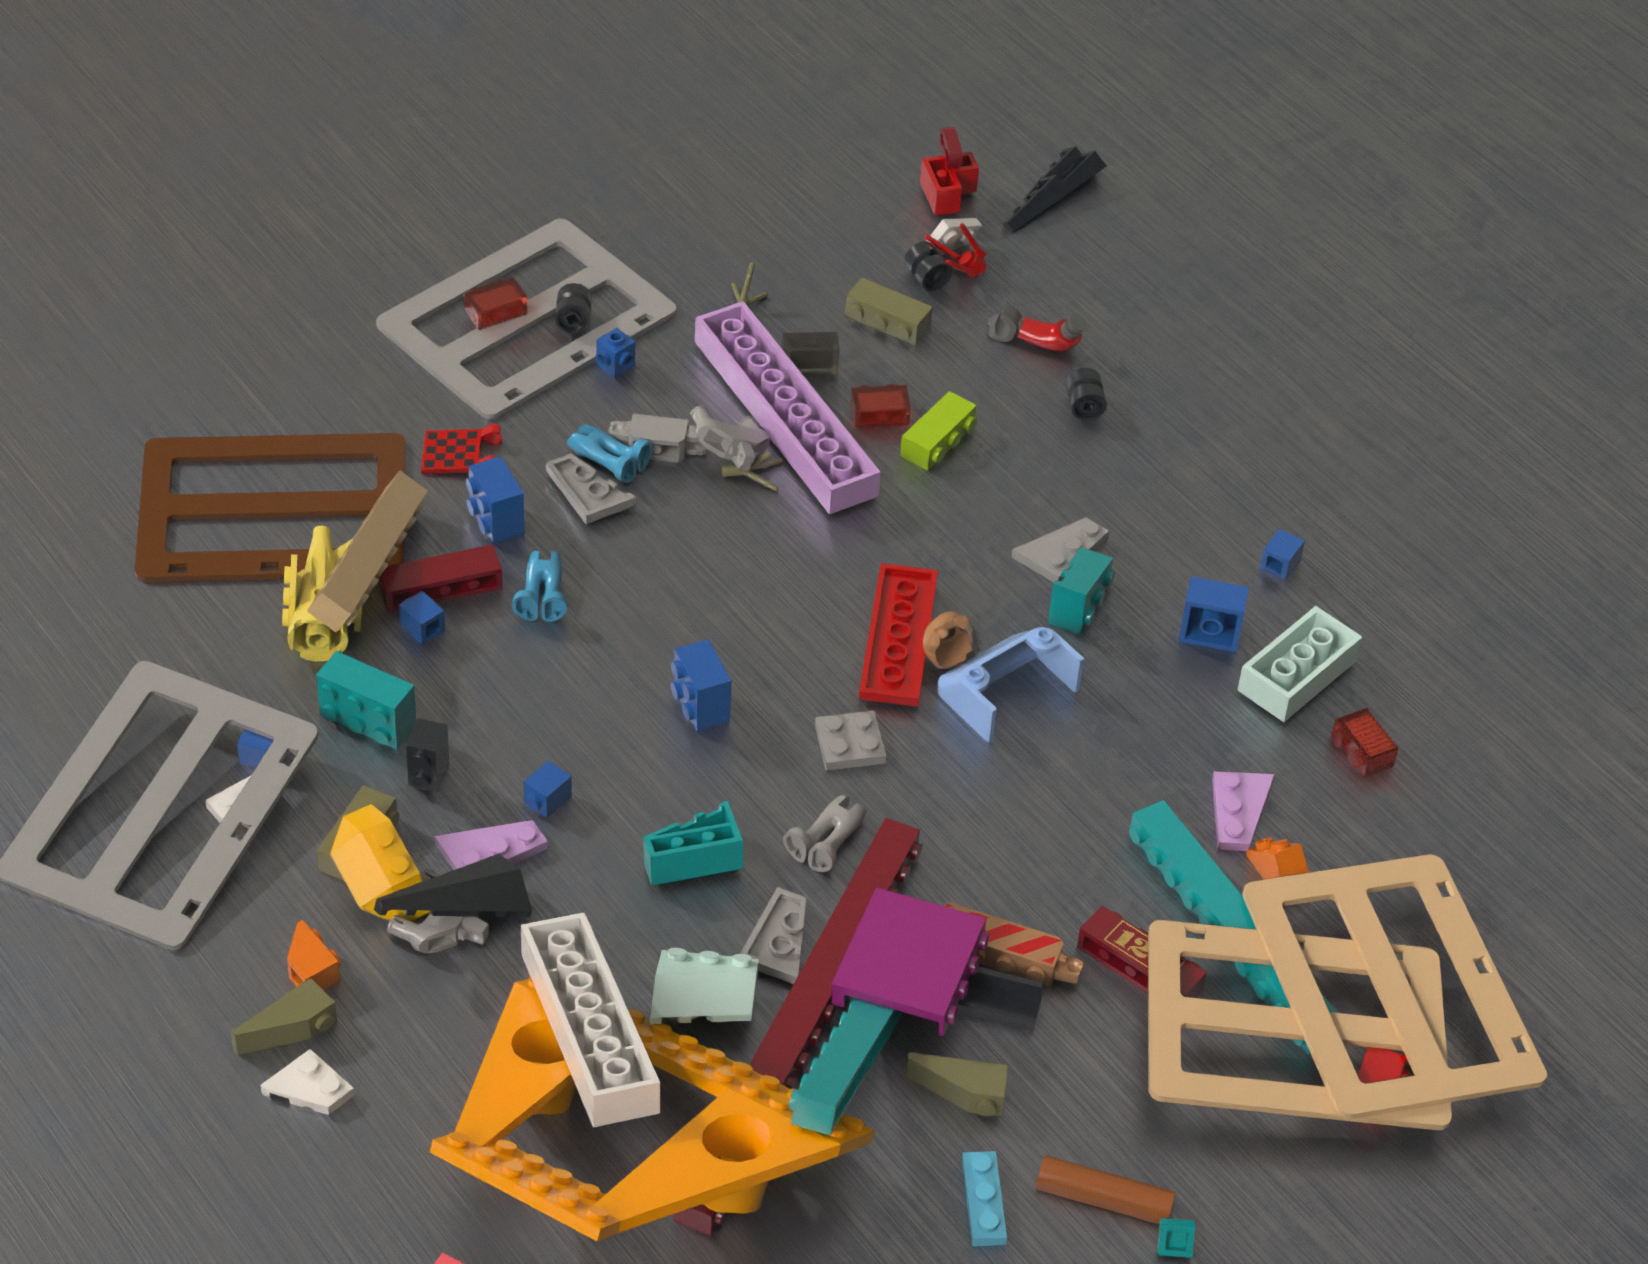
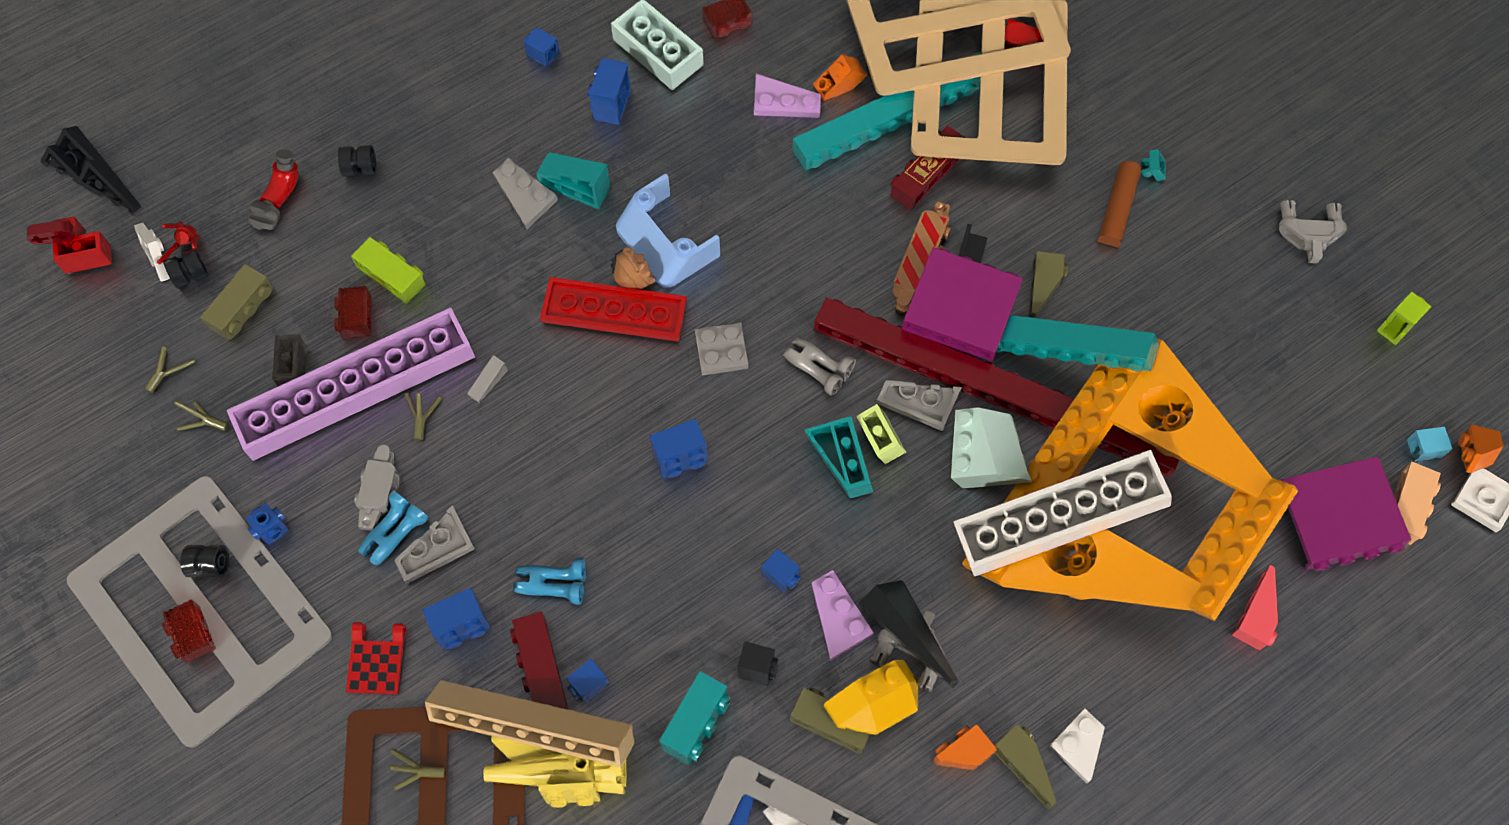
camera: 85 degrees left, 20 degrees up
light grey connector [691,405,770,471] -> none
medium azure plate [962,1151,1007,1246] -> none
none -> olive plant [144,345,196,393]
none -> olive plant [390,749,445,790]
none -> light grey piece [467,355,508,403]
none -> yellowish green brick [856,404,906,464]

